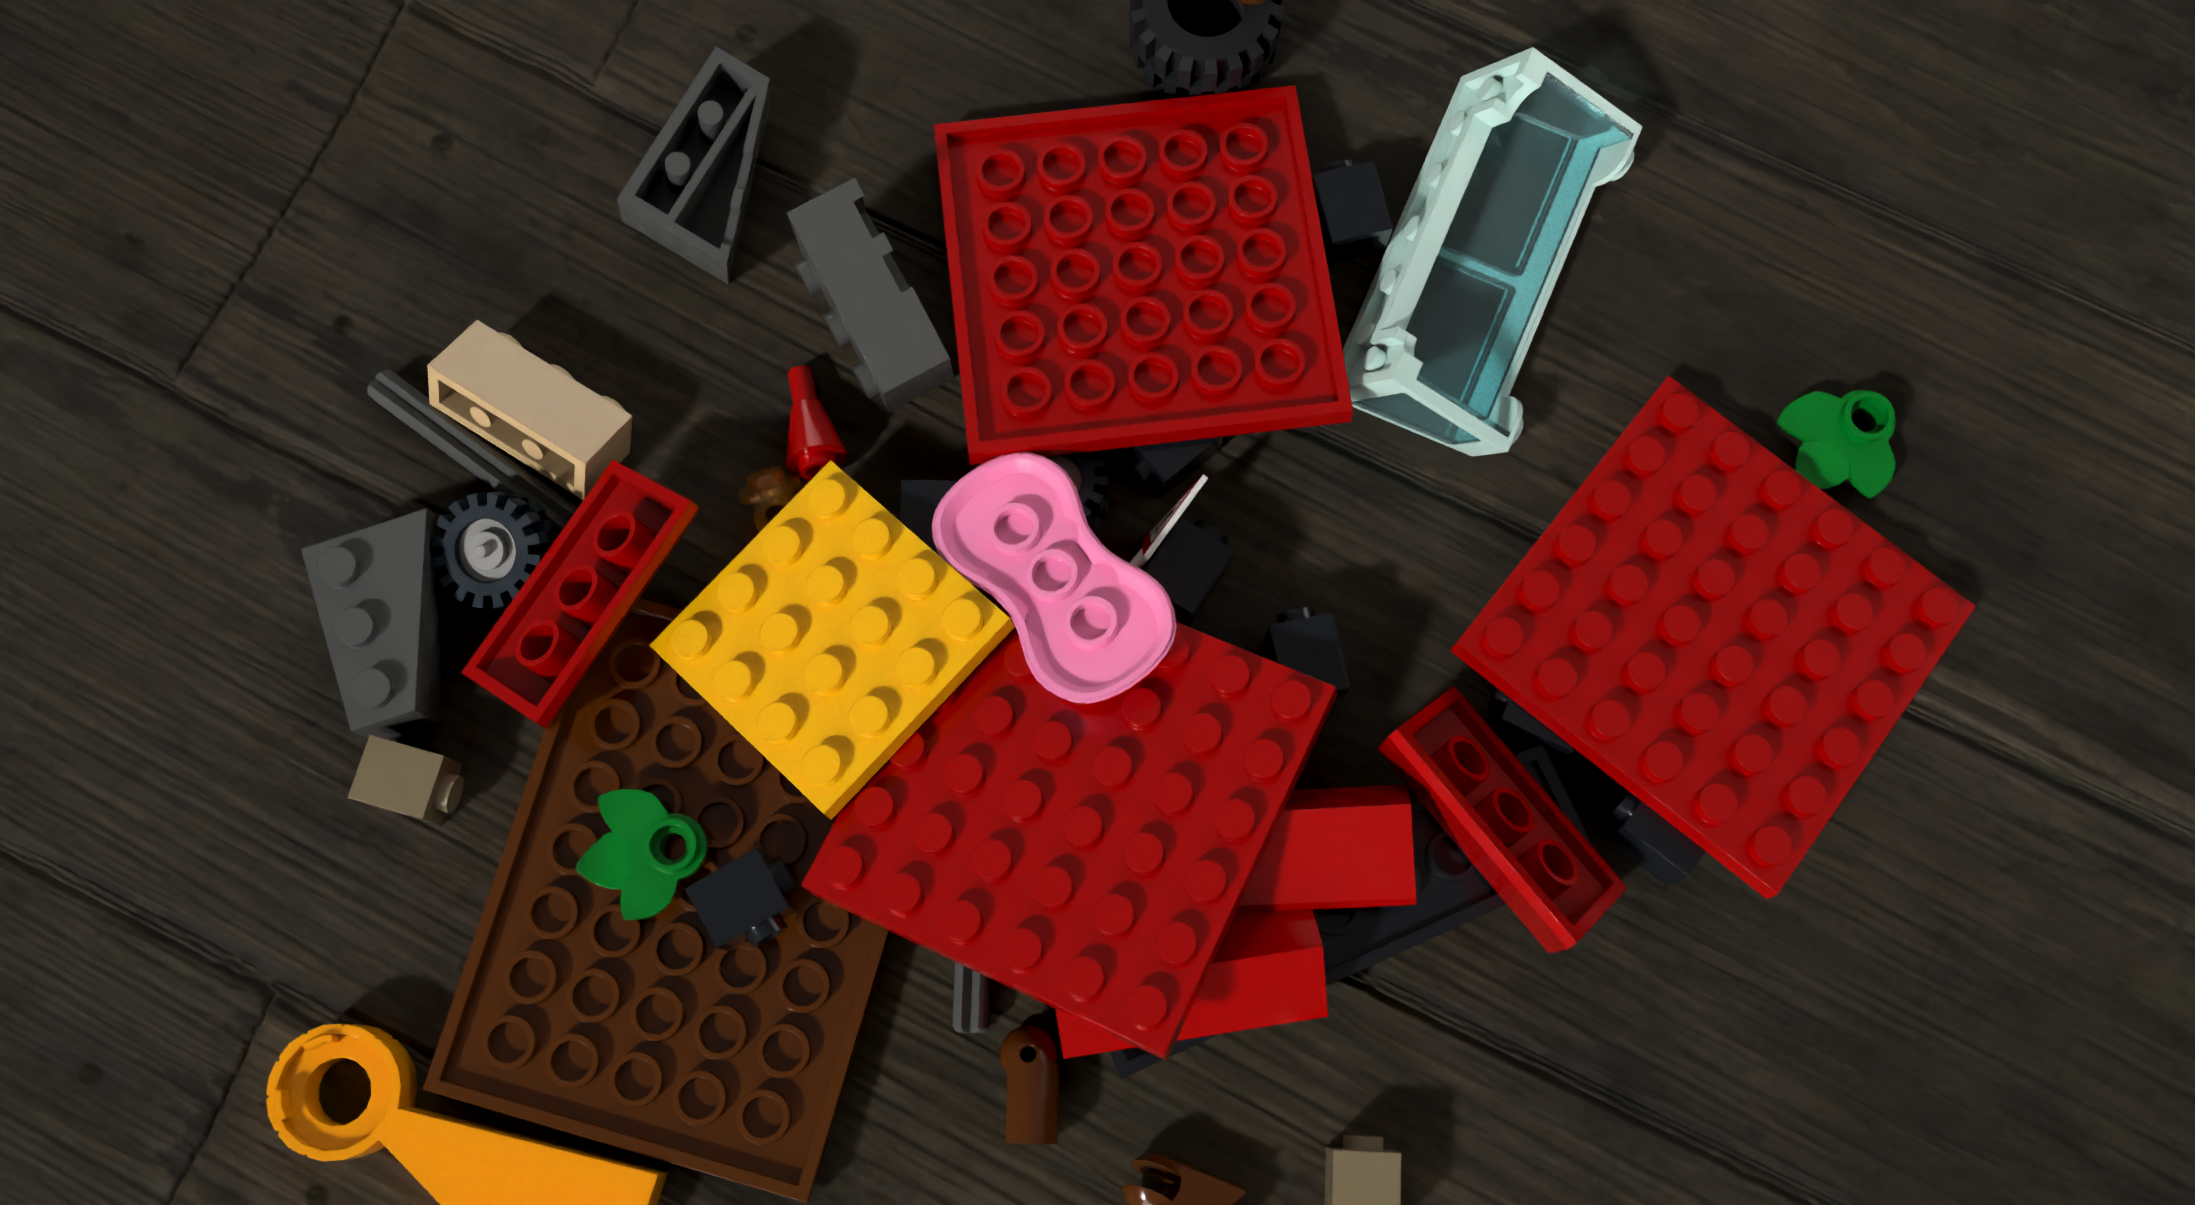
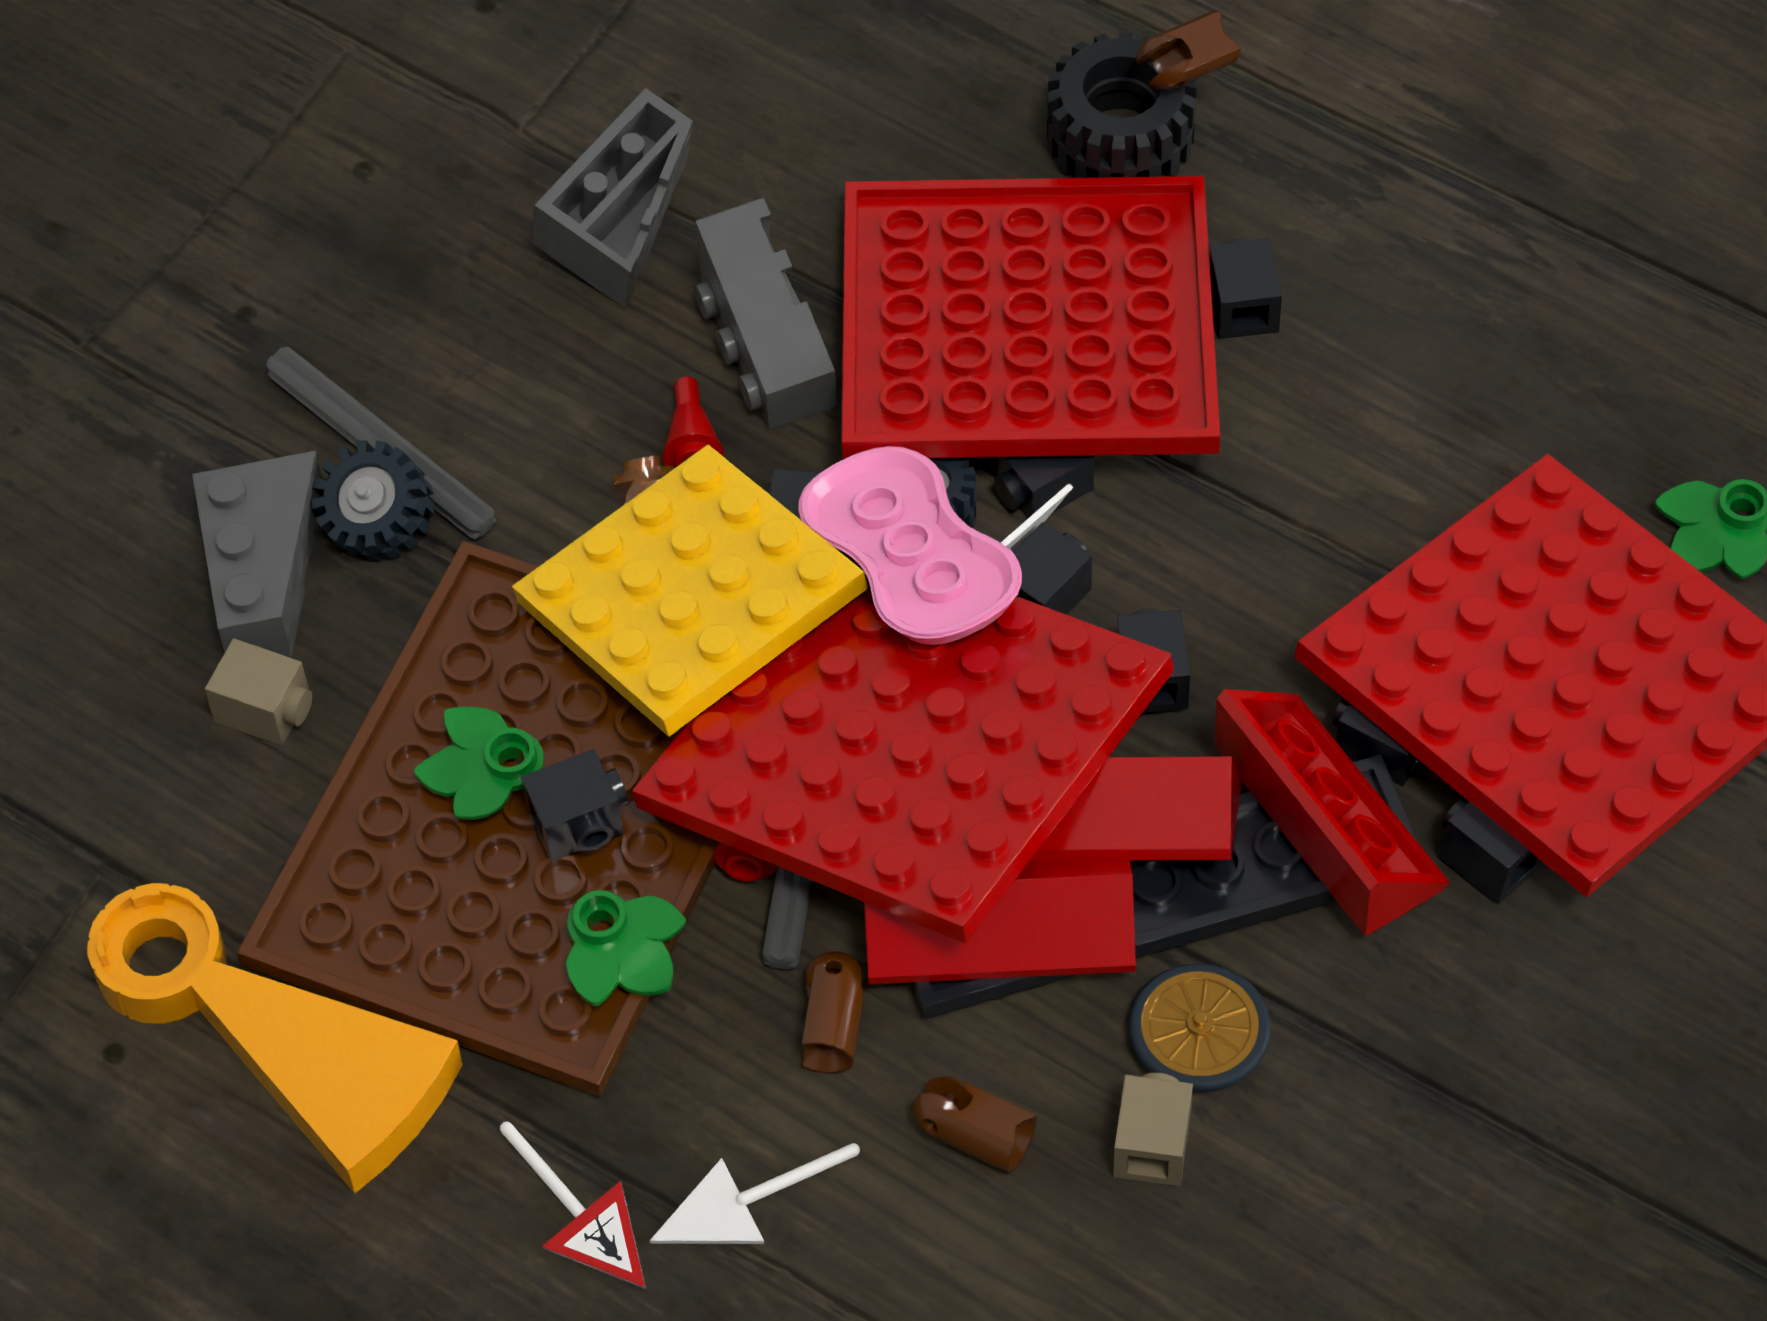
camera: 10 degrees right, 20 degrees down
tan brick [427,320,632,500] -> none
red slope [461,459,699,729] -> none
windscreen [1343,47,1643,456] -> none
none -> green plate [566,890,686,1006]
none -> pearl gold wheel [1129,963,1271,1092]

